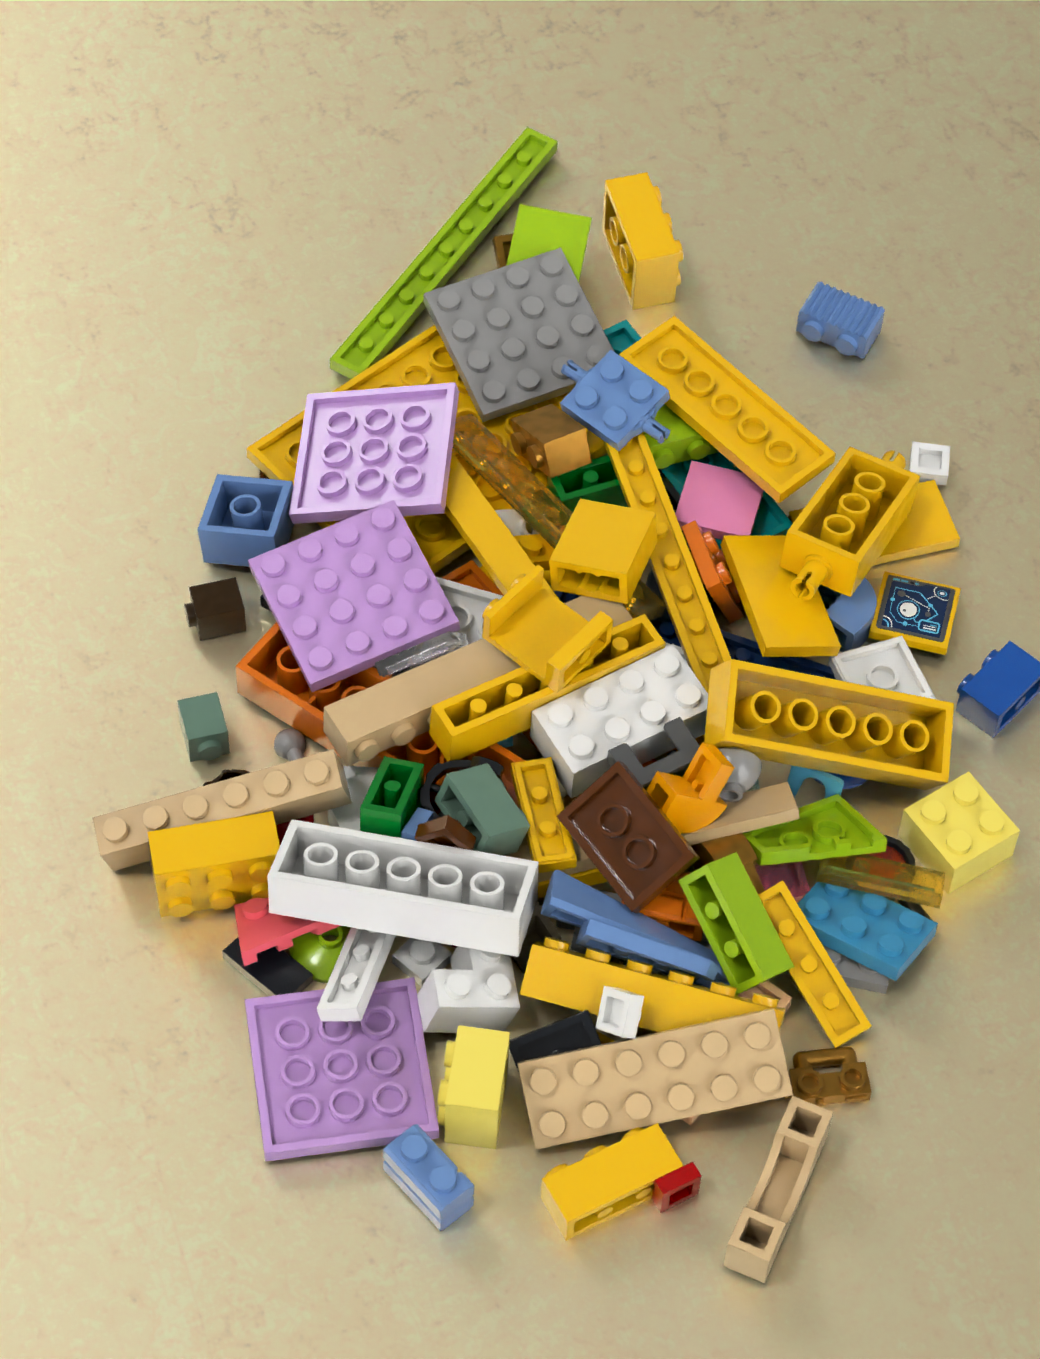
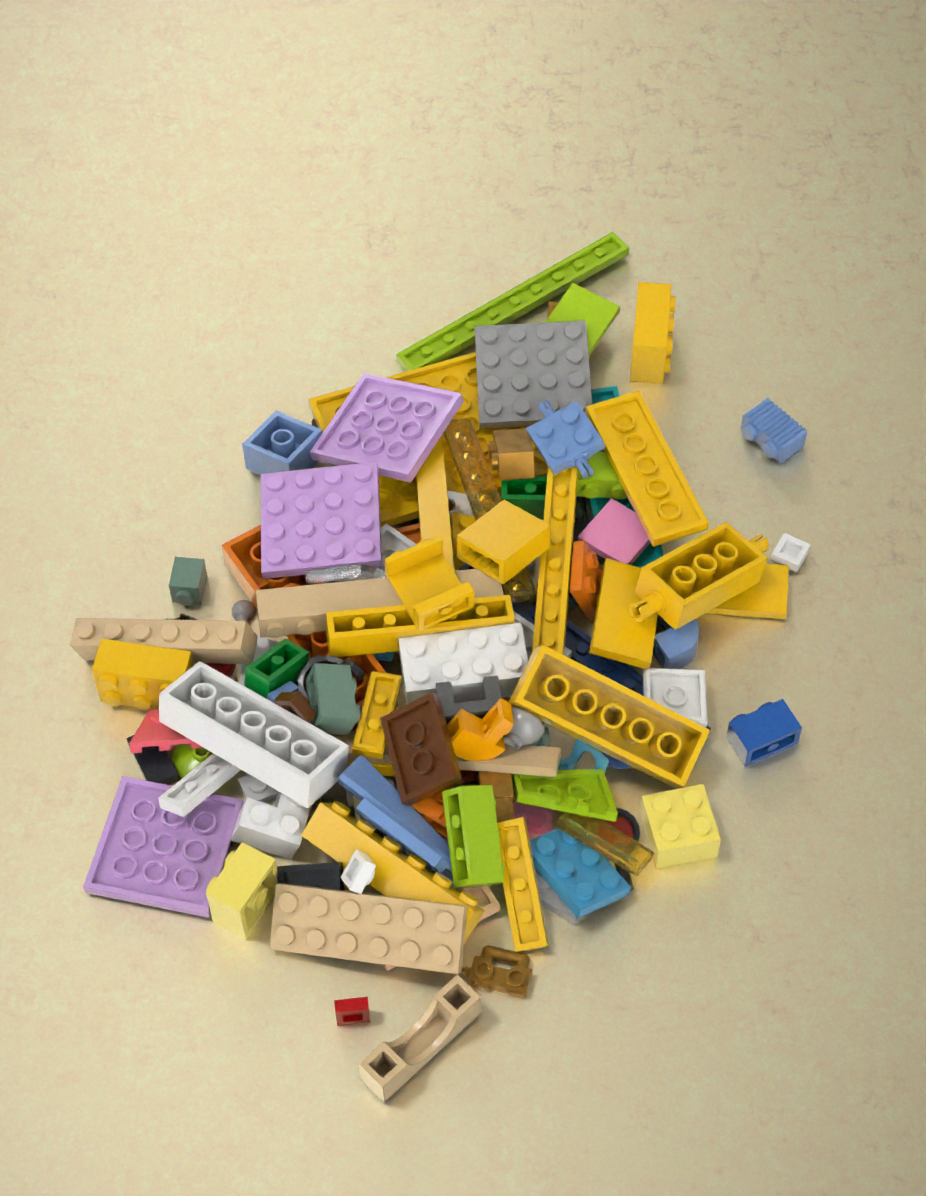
camera: 25 degrees right, 0 degrees up
dark brown brick [184,577,246,641] -> none
medium blue brick [383,1124,474,1231] -> none
yellow brick [540,1123,684,1241] -> none
slope [868,571,961,655] -> none

